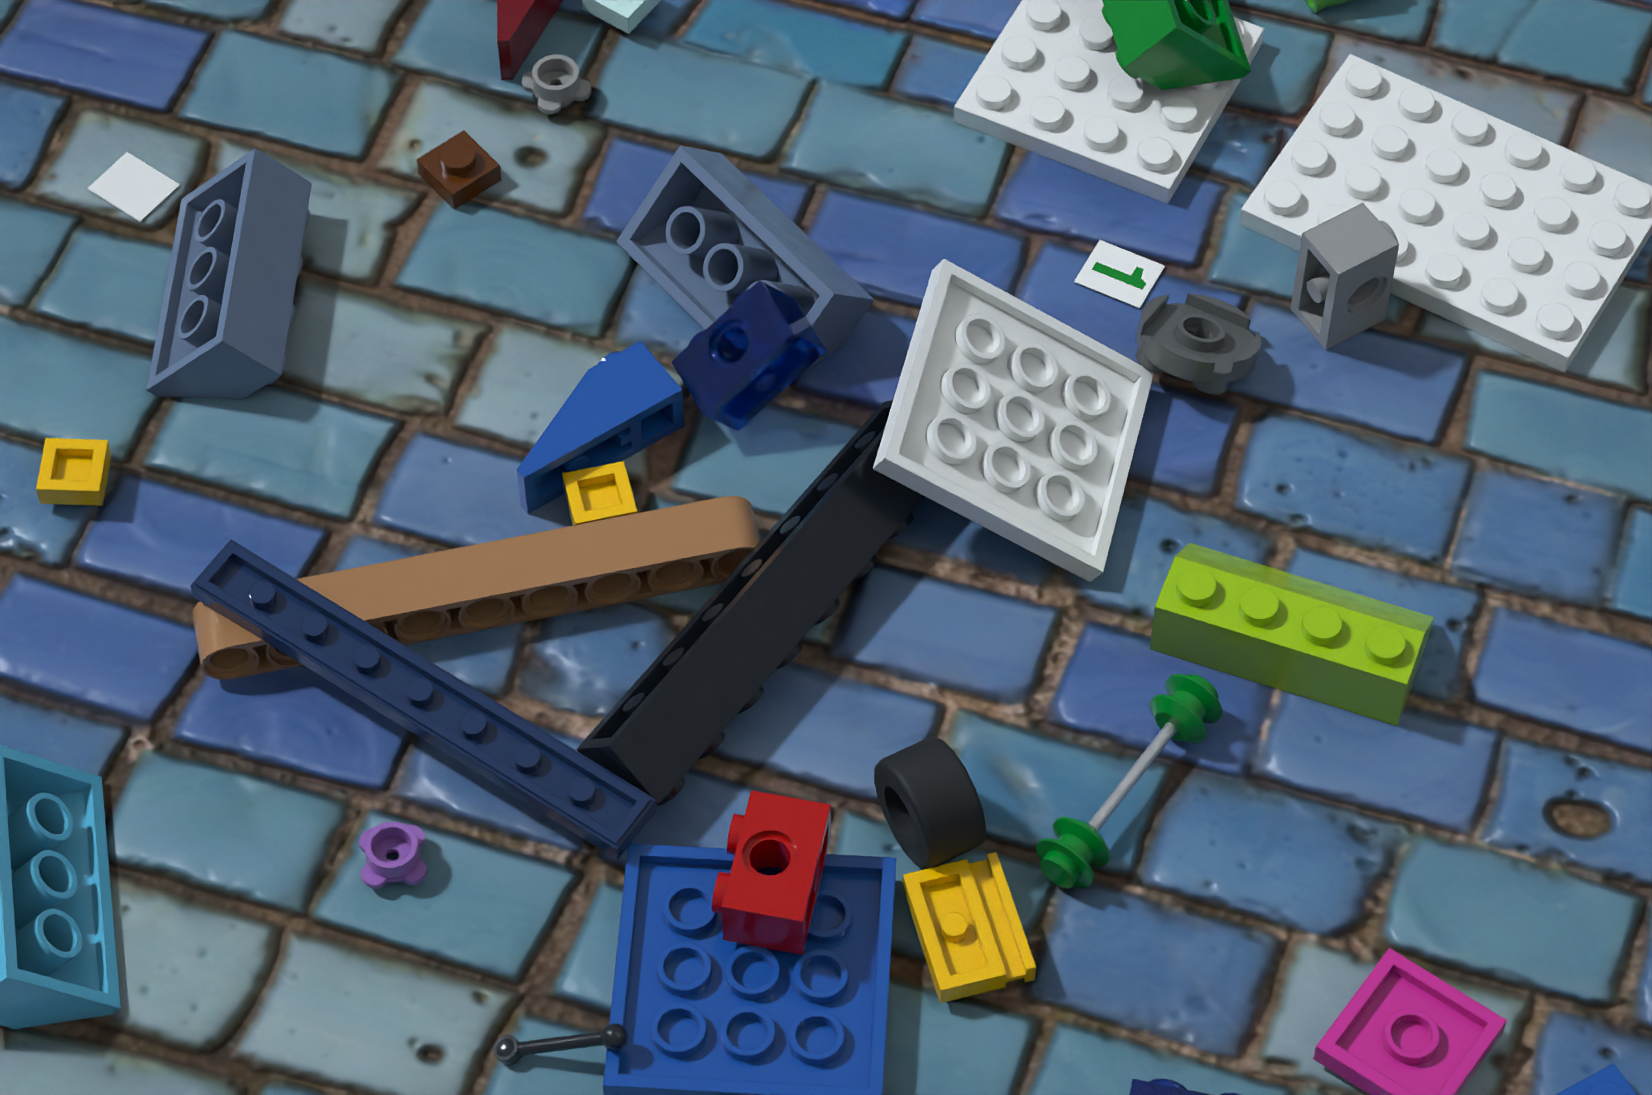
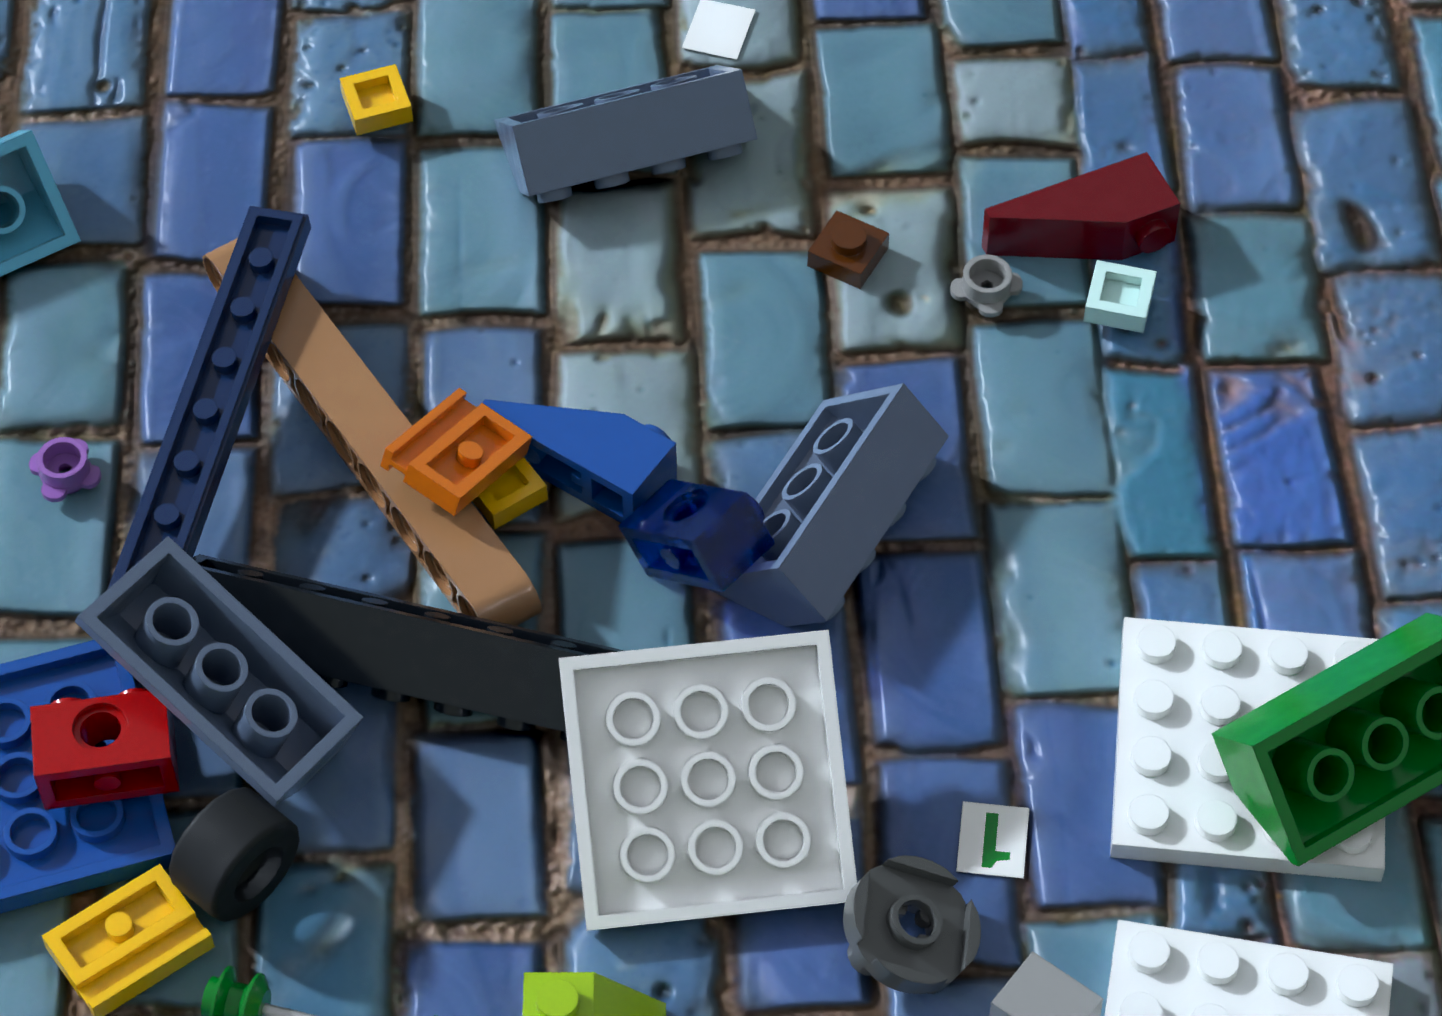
camera: 70 degrees right, 0 degrees up
none -> sand blue slope [75,536,364,807]
none -> orange plate [380,388,533,516]

